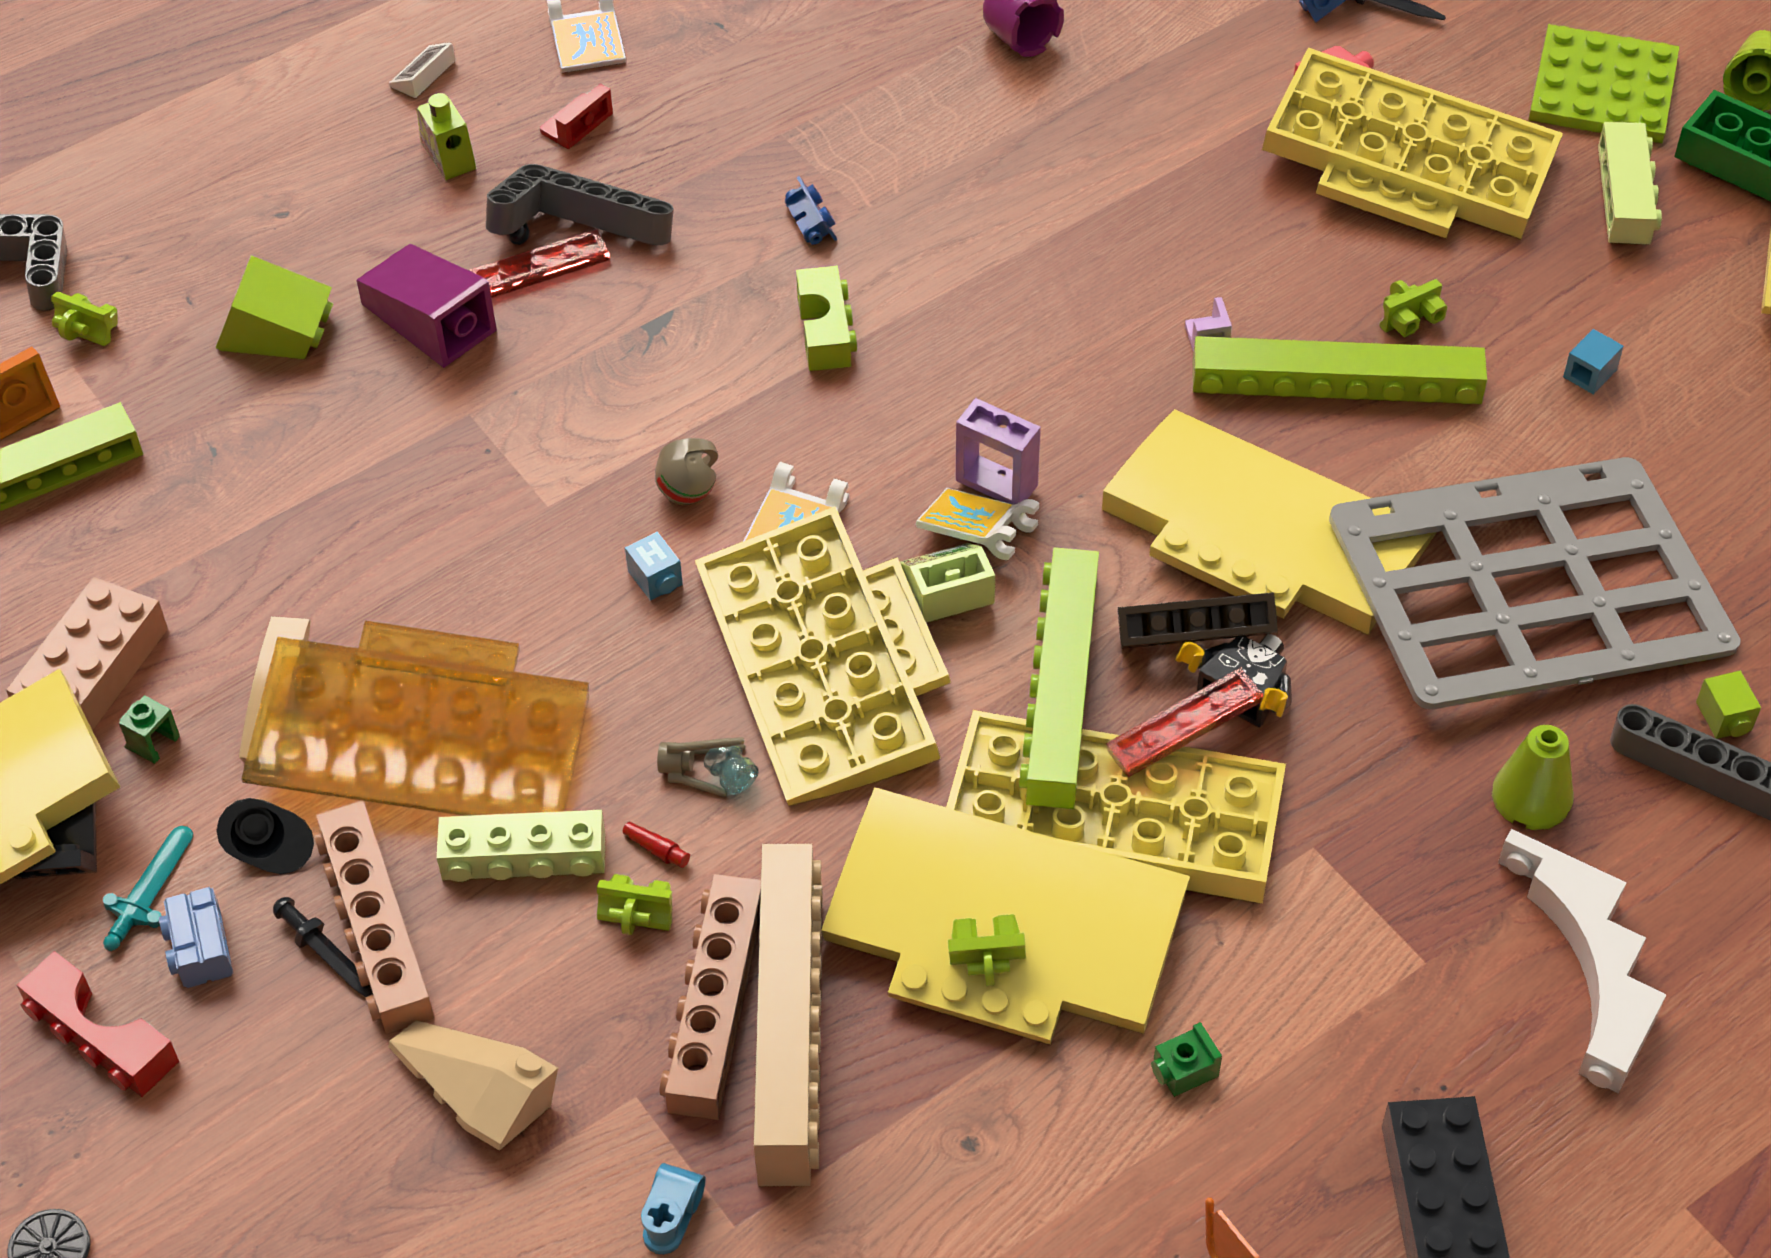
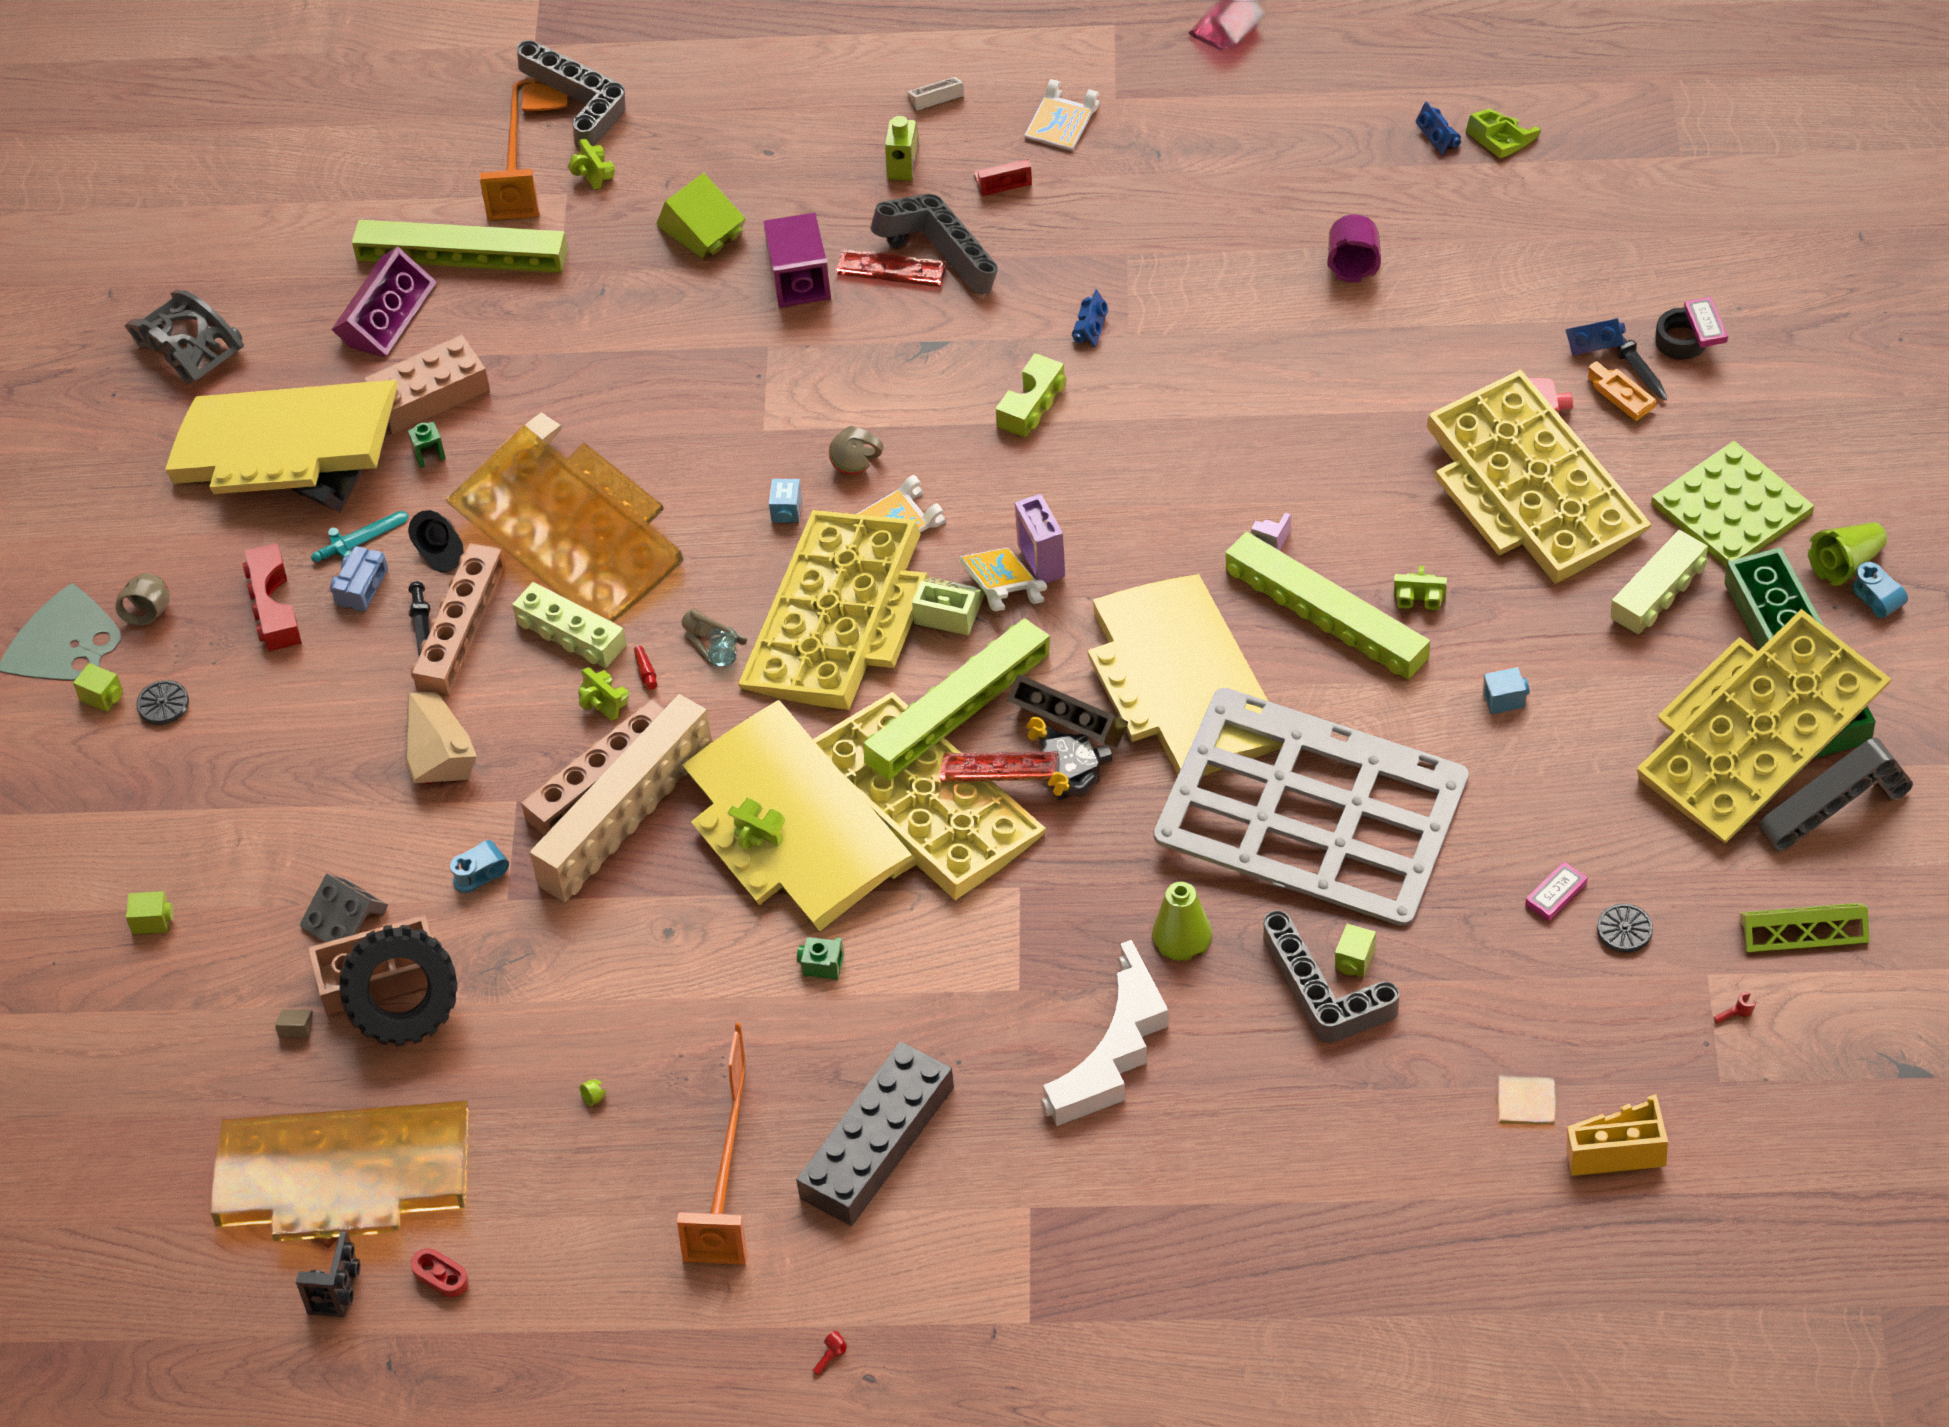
camera: 40 degrees right, 0 degrees up
none -> light orange hinge [1587,361,1657,421]

